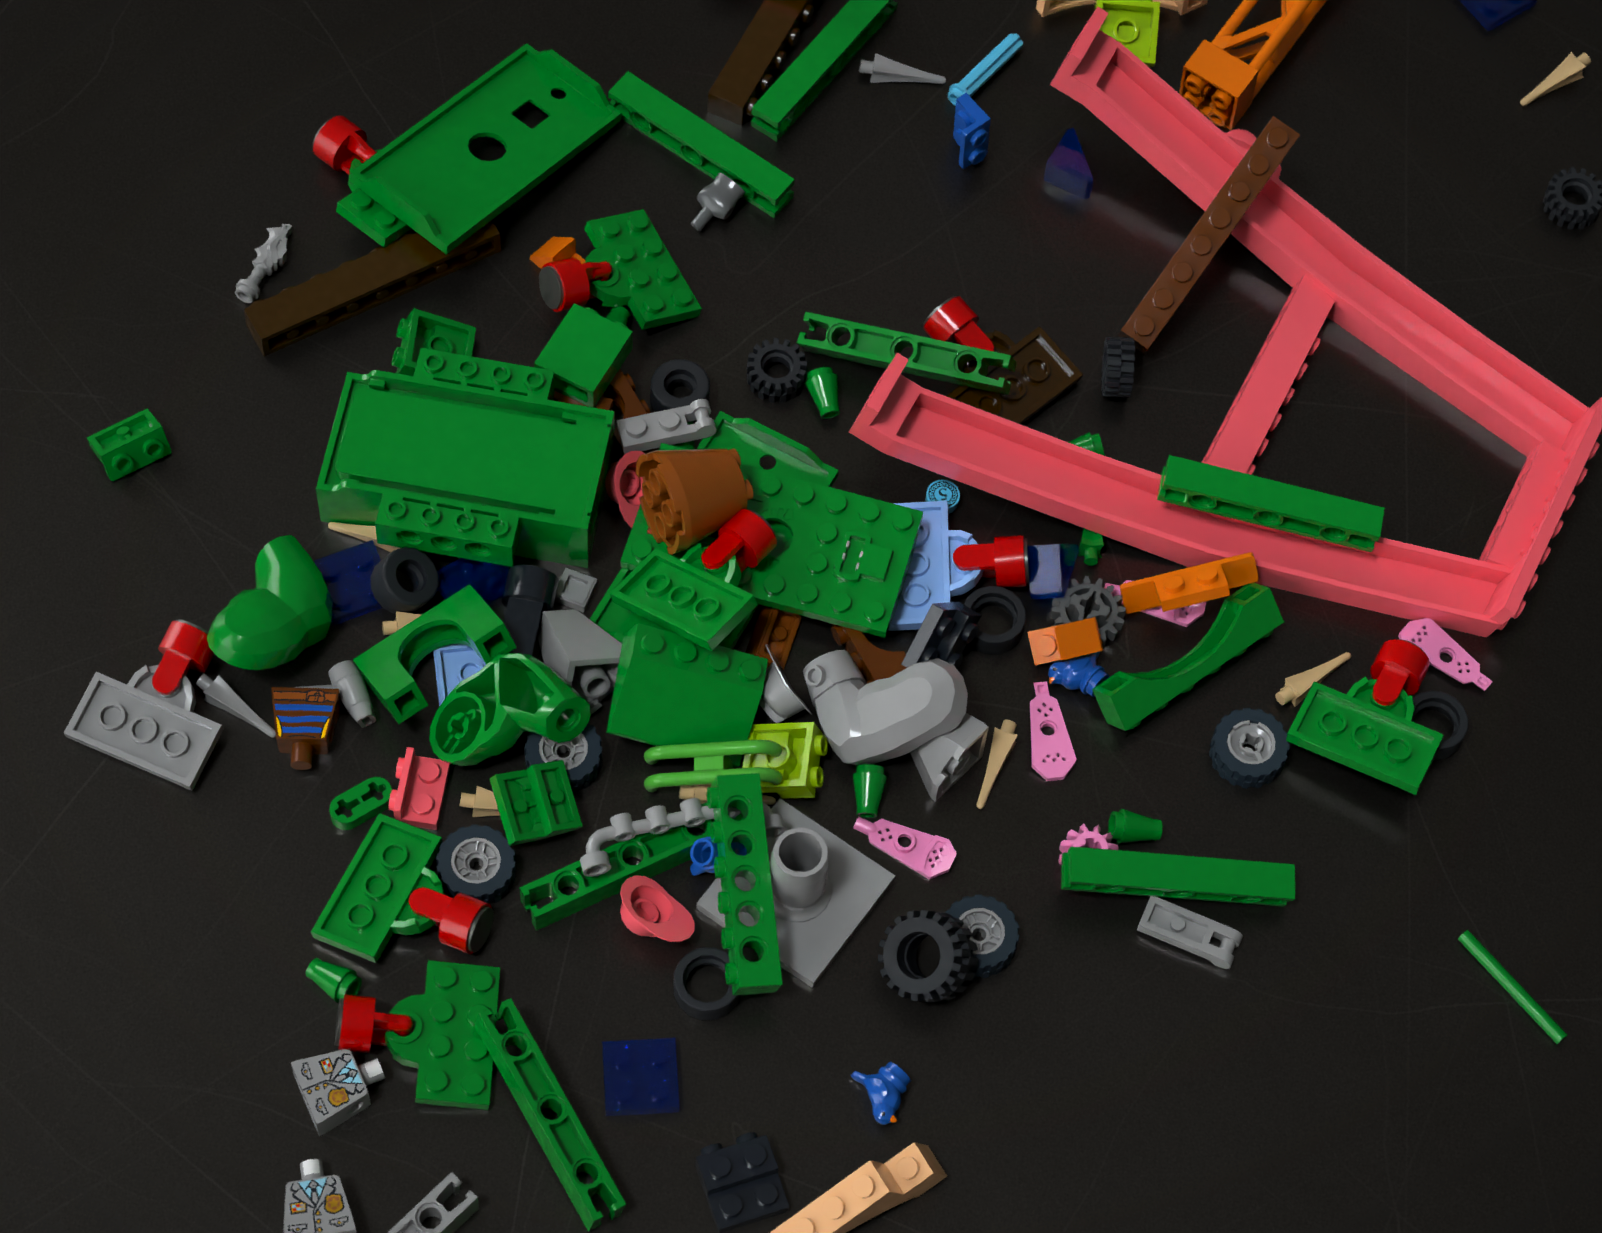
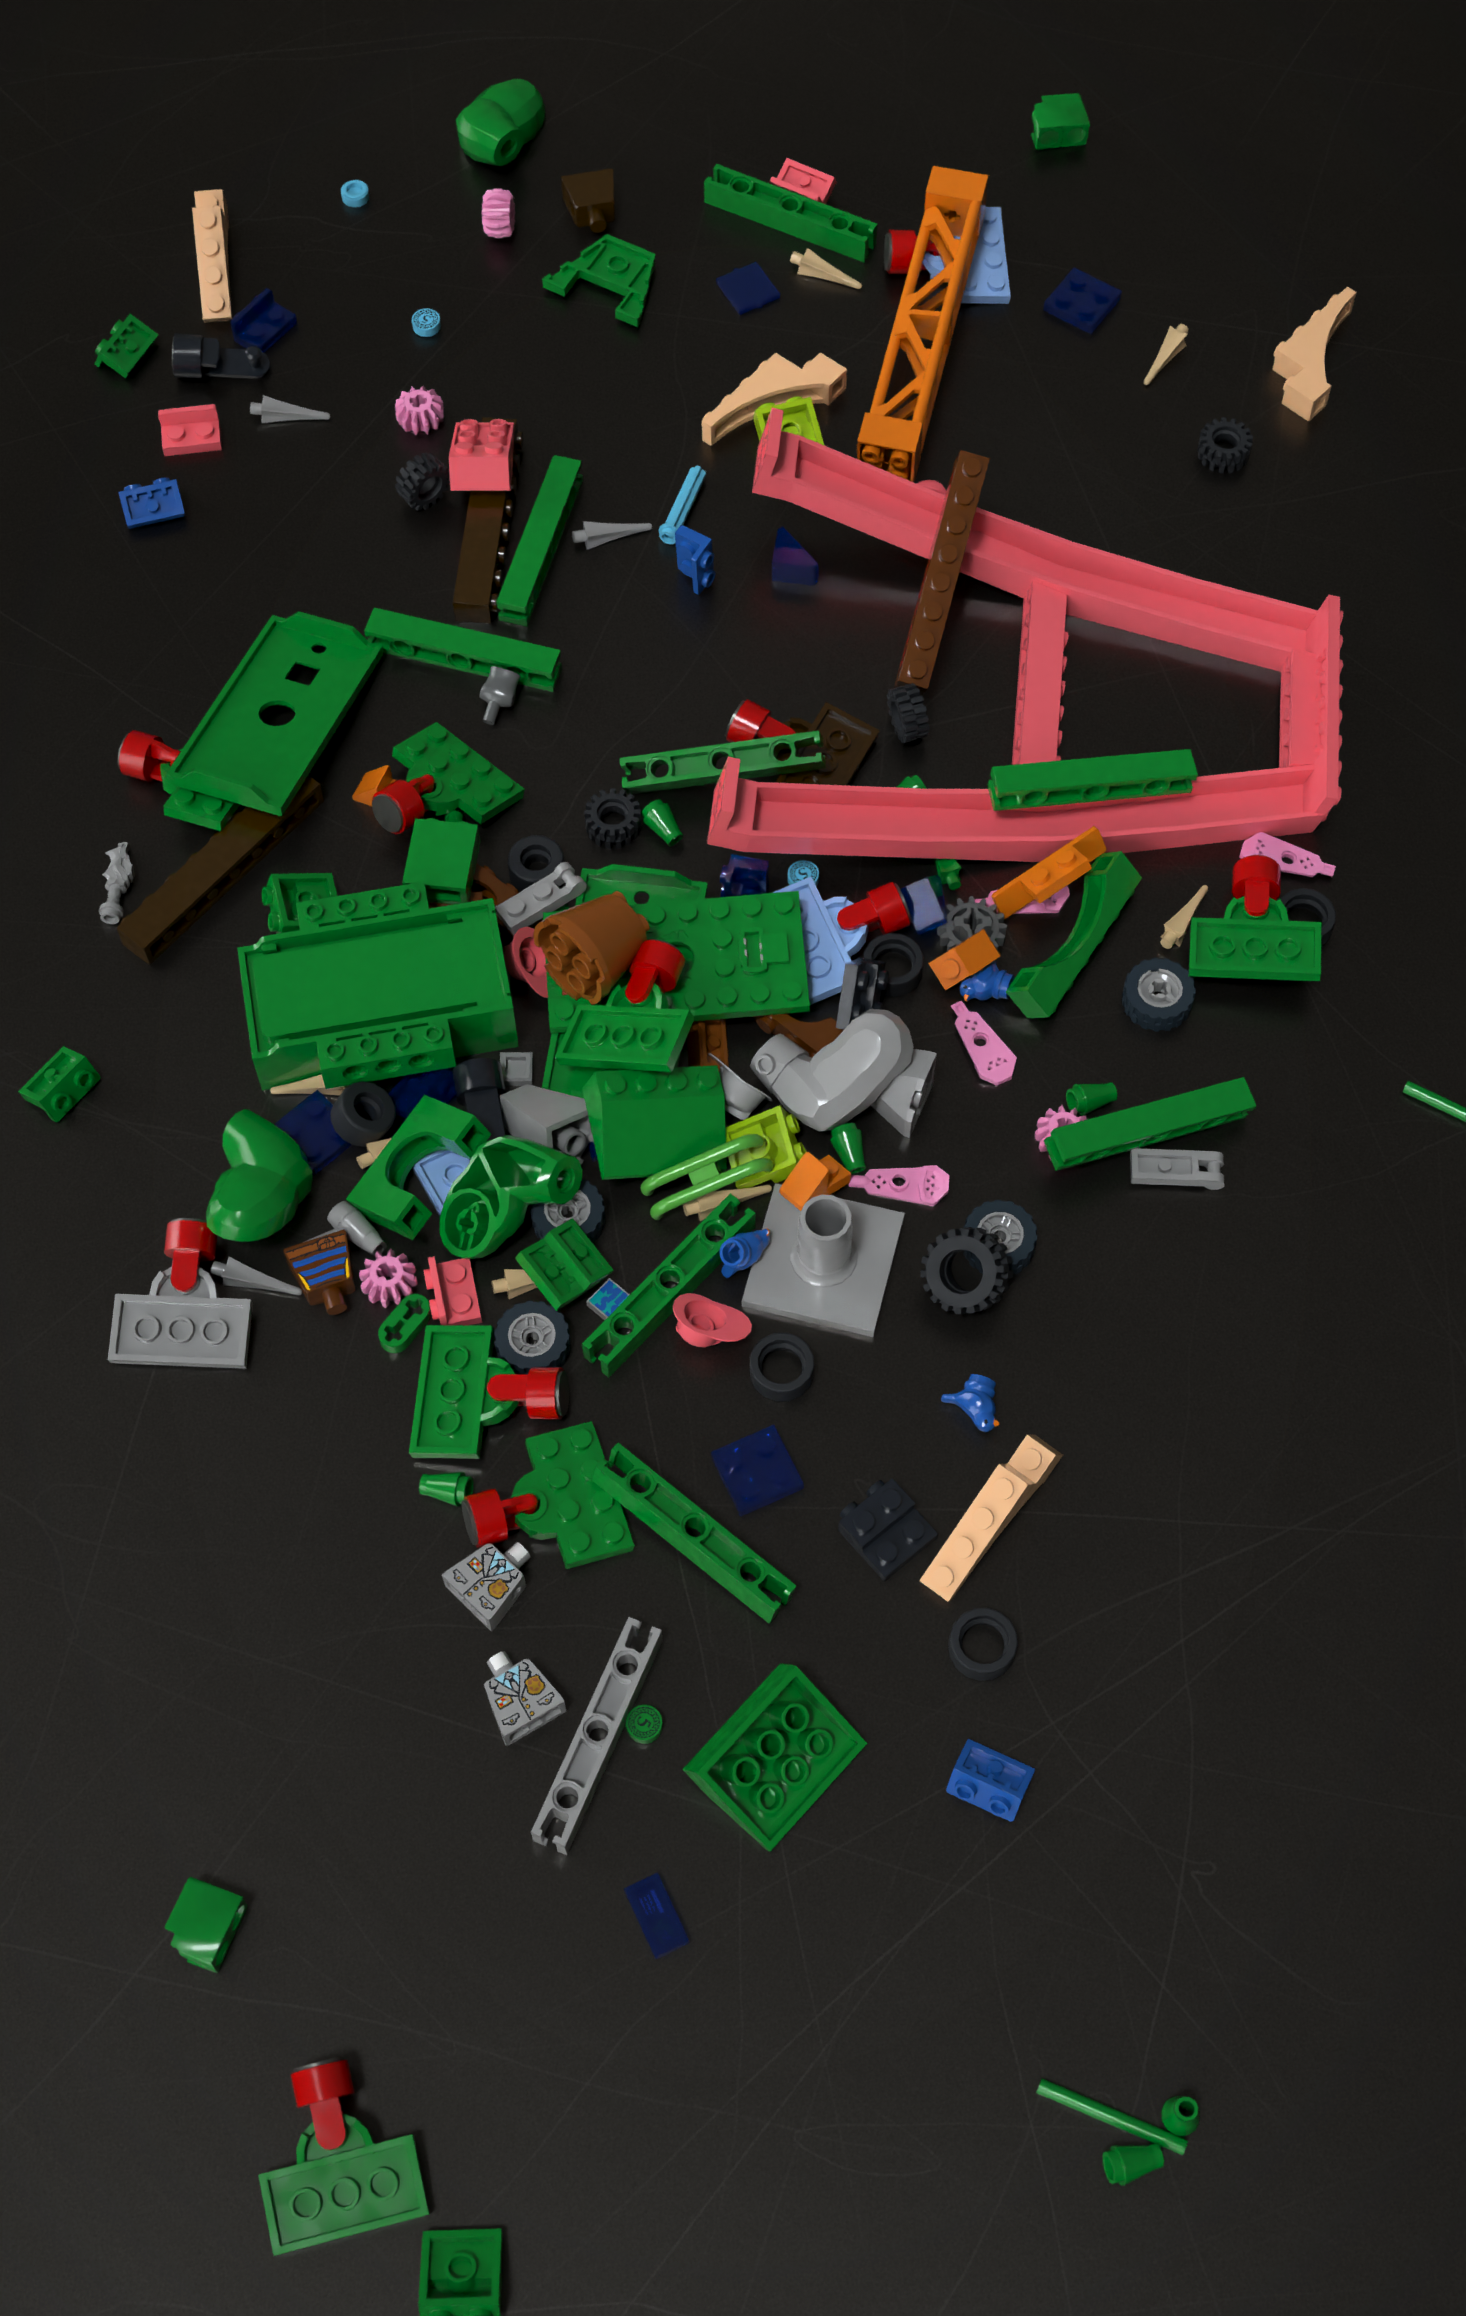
camera: 15 degrees left, 0 degrees up
light grey bar [580,798,785,877] -> none
green brick [707,773,783,995] -> none
tan piece [976,719,1018,809] -> none
none -> bright pink gear [359,1249,417,1308]
none -> tile [587,1278,630,1320]
none -> clear blue bracket [720,854,769,897]
none -> orange slope [779,1152,851,1211]

